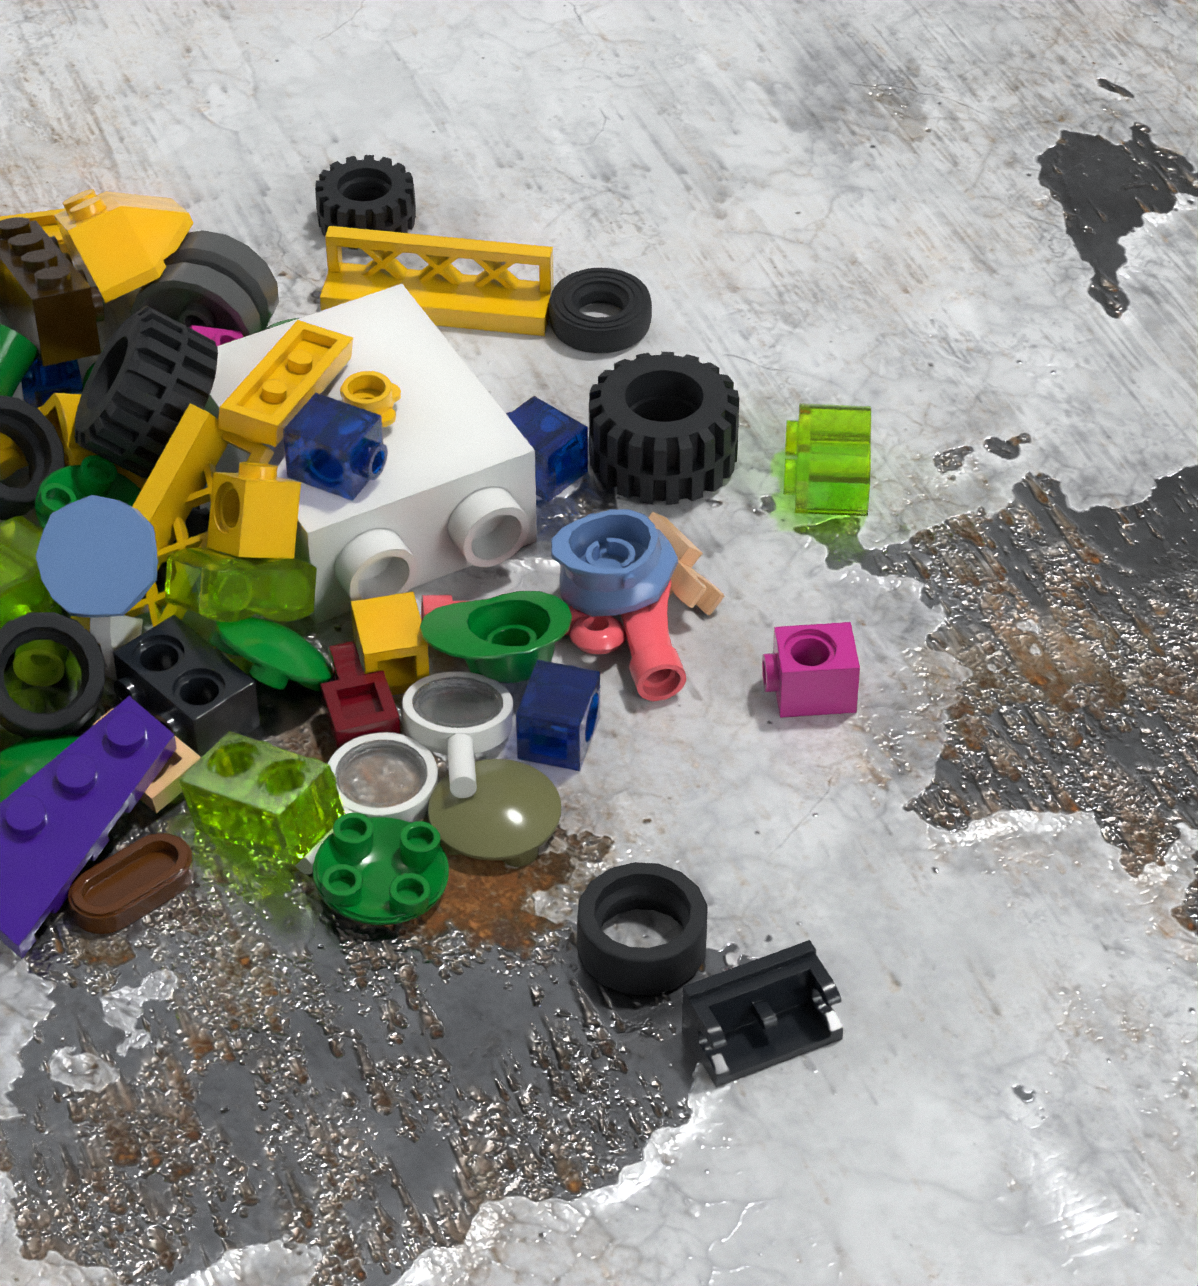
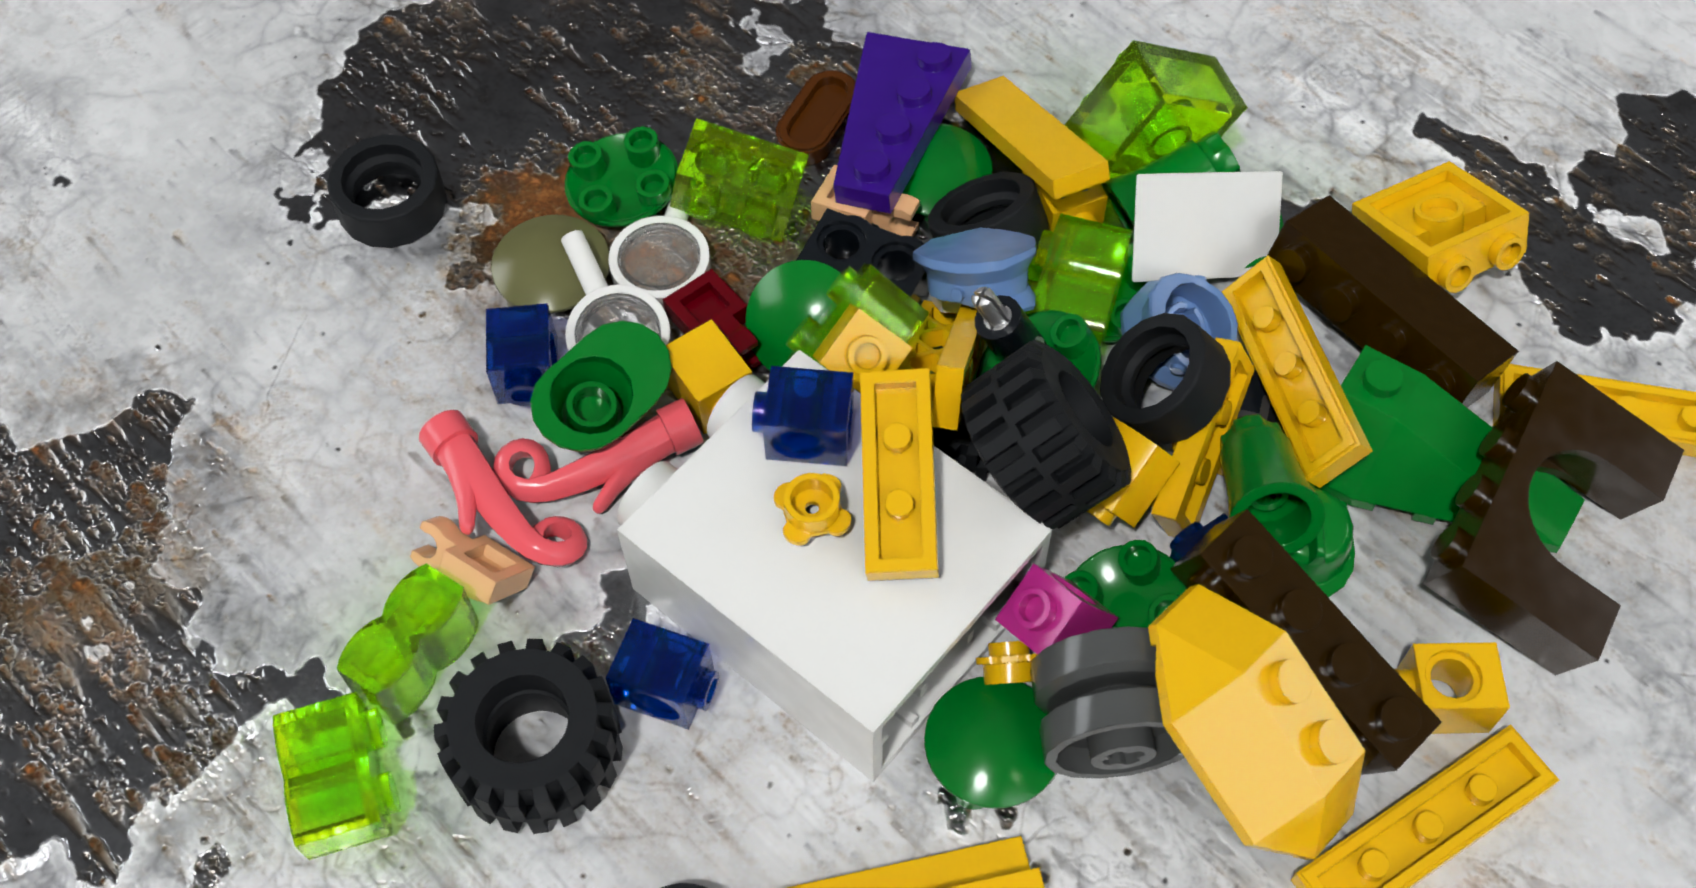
camera: 160 degrees right, 15 degrees up
medium blue hat [551,509,678,617] -> none
black hinge [682,940,843,1087] -> none
dark pink brick [762,622,860,718] -> none
none -> clear neon green brick [337,563,479,725]
none -> black piece [971,287,1047,361]

